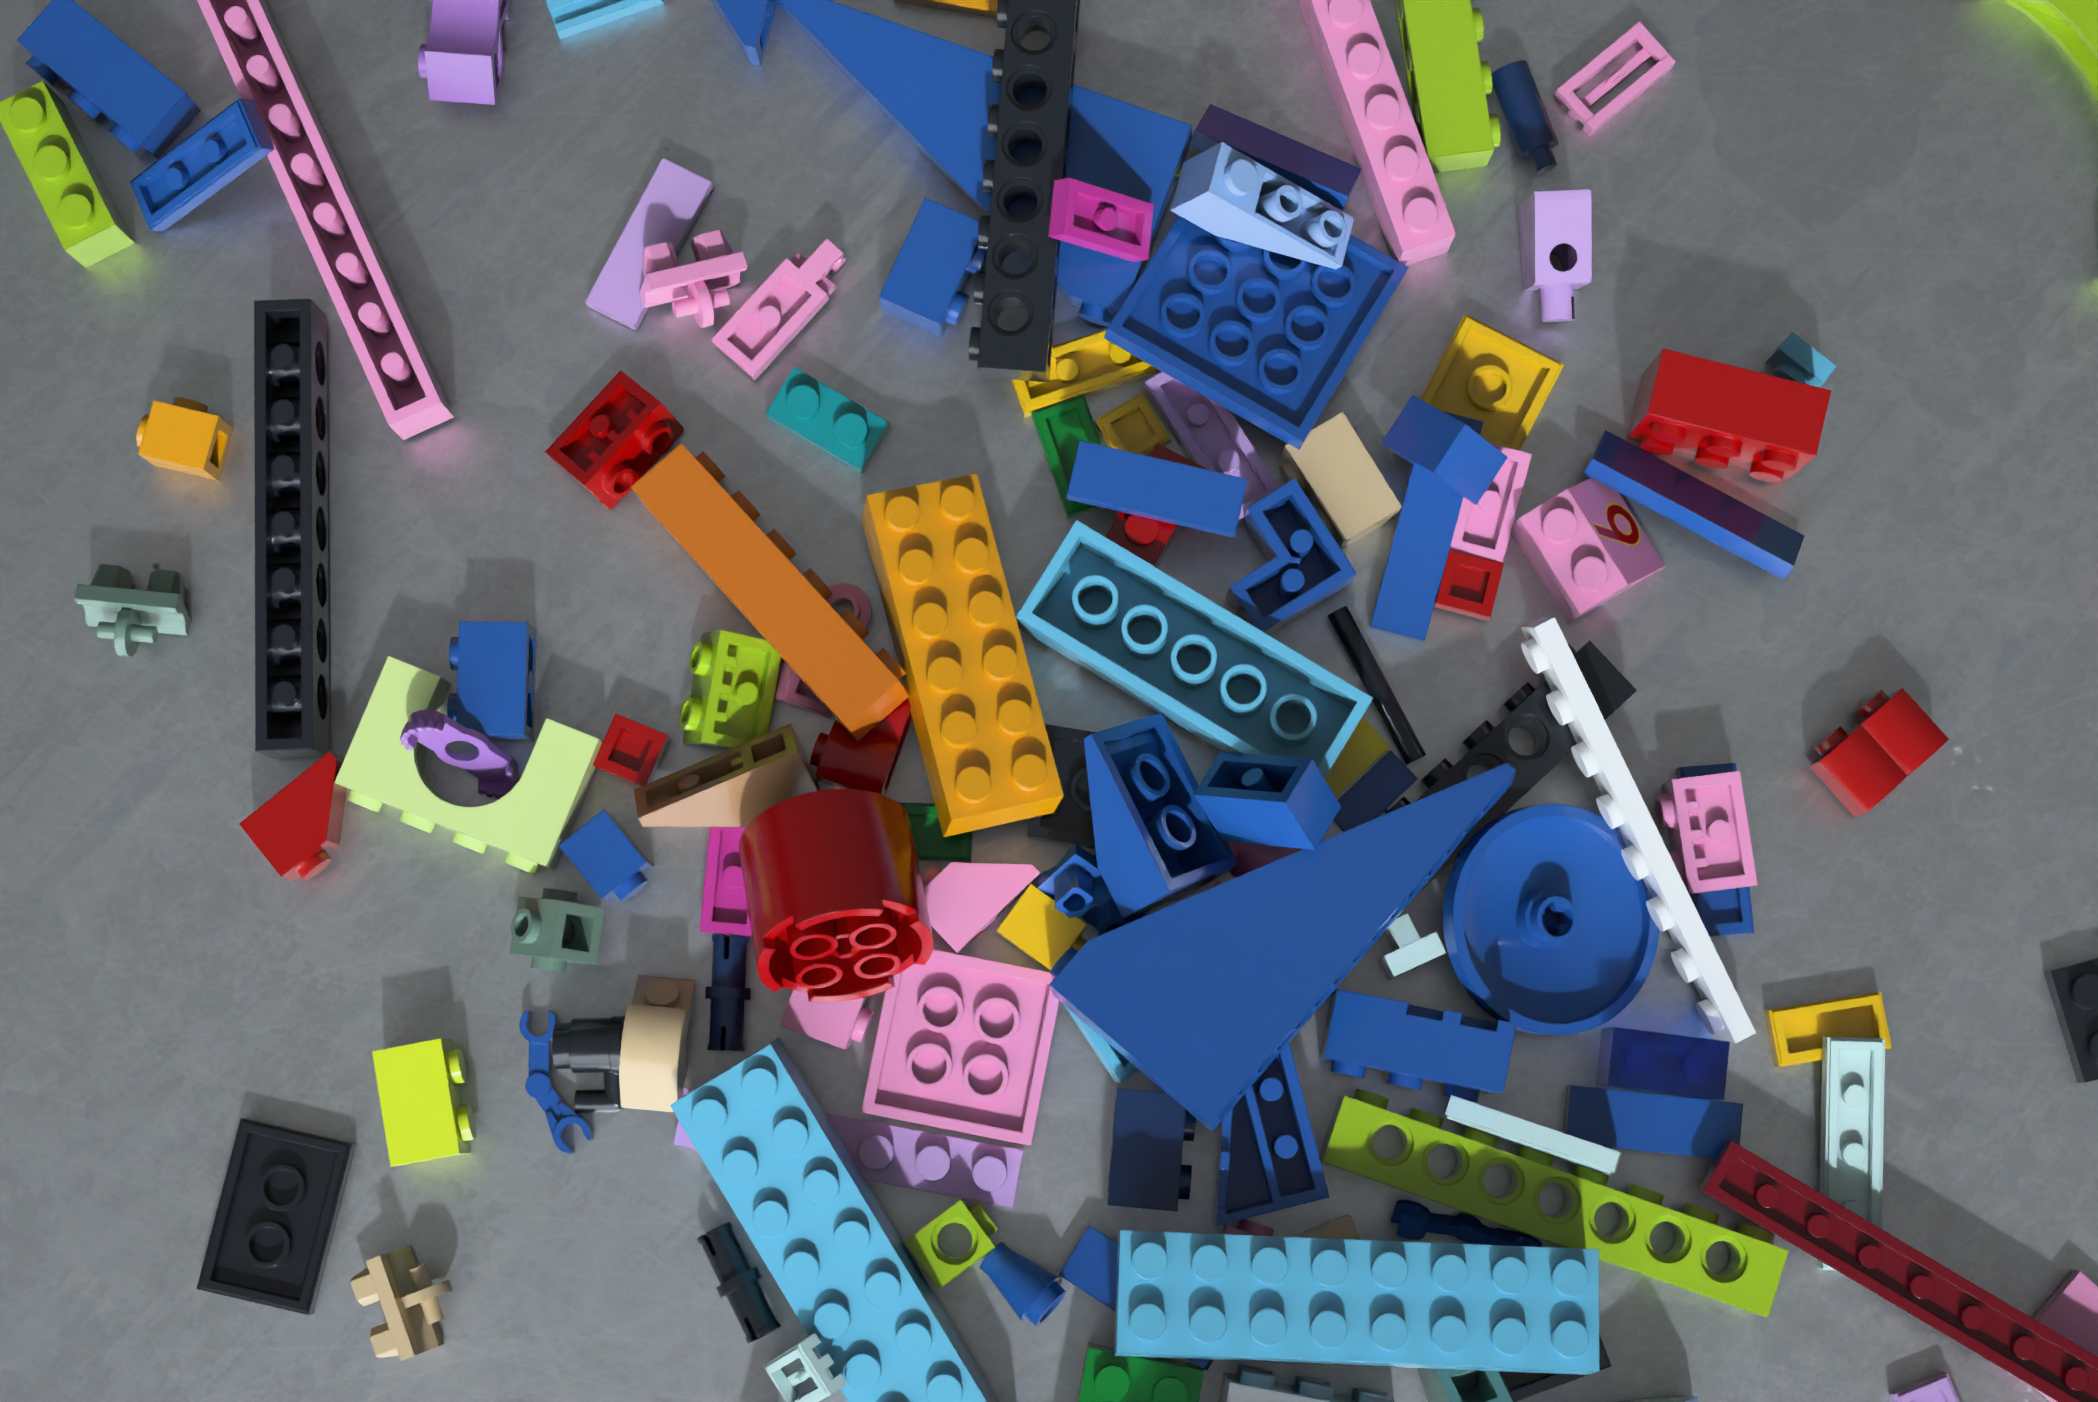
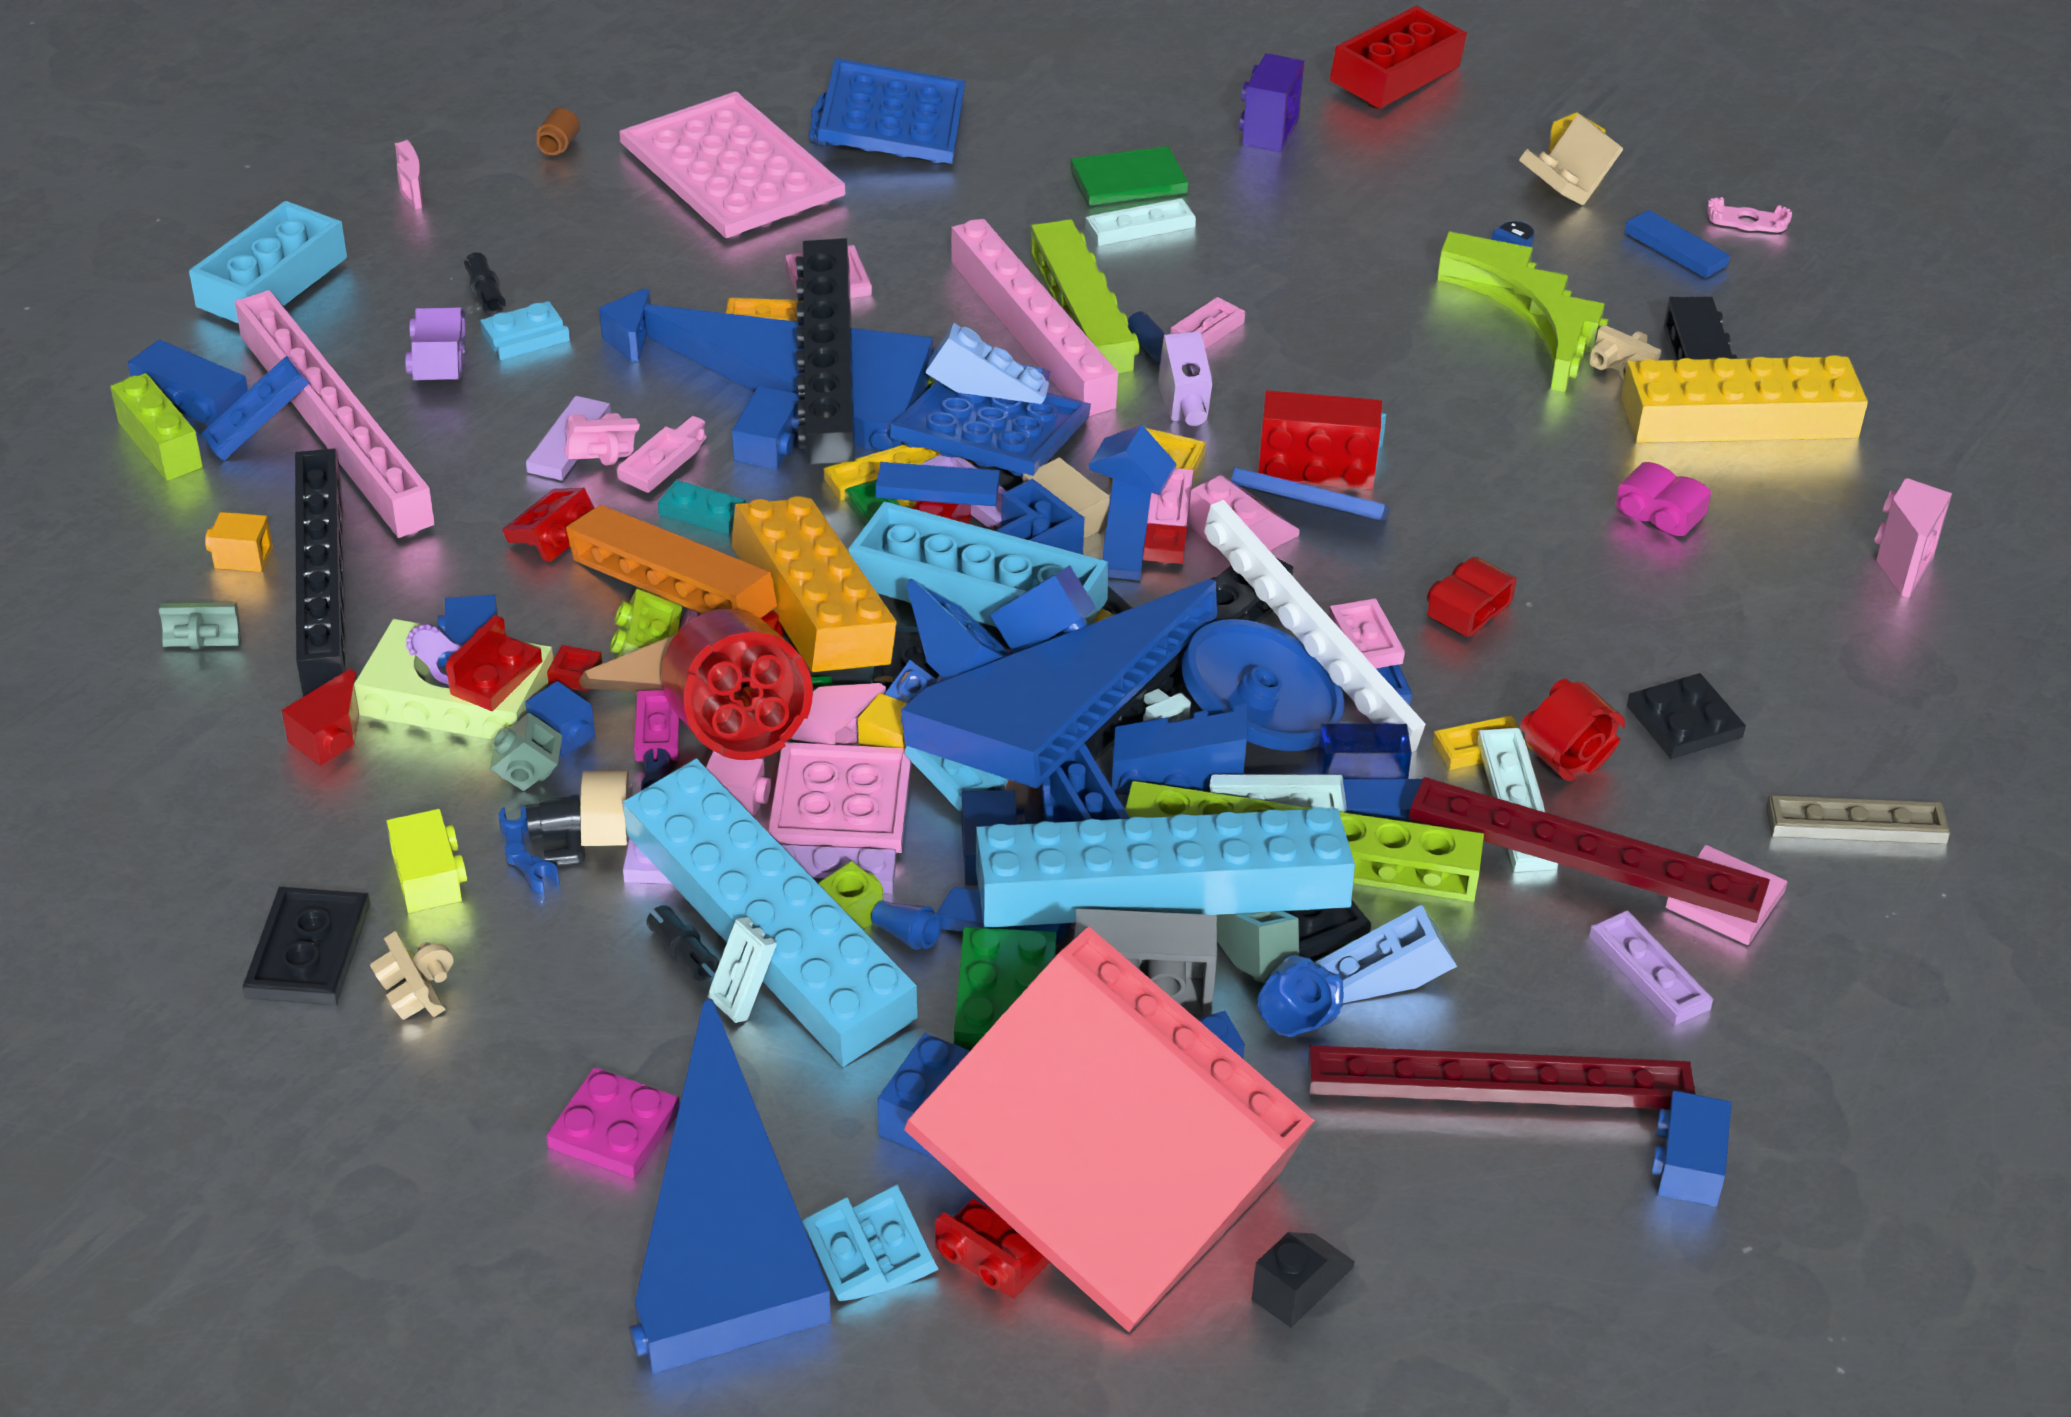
camera: 10 degrees left, 40 degrees down
dark pink plate [1048,178,1154,262] -> none
none -> red bracket [446,615,542,712]
none -> red brick [1520,678,1625,781]

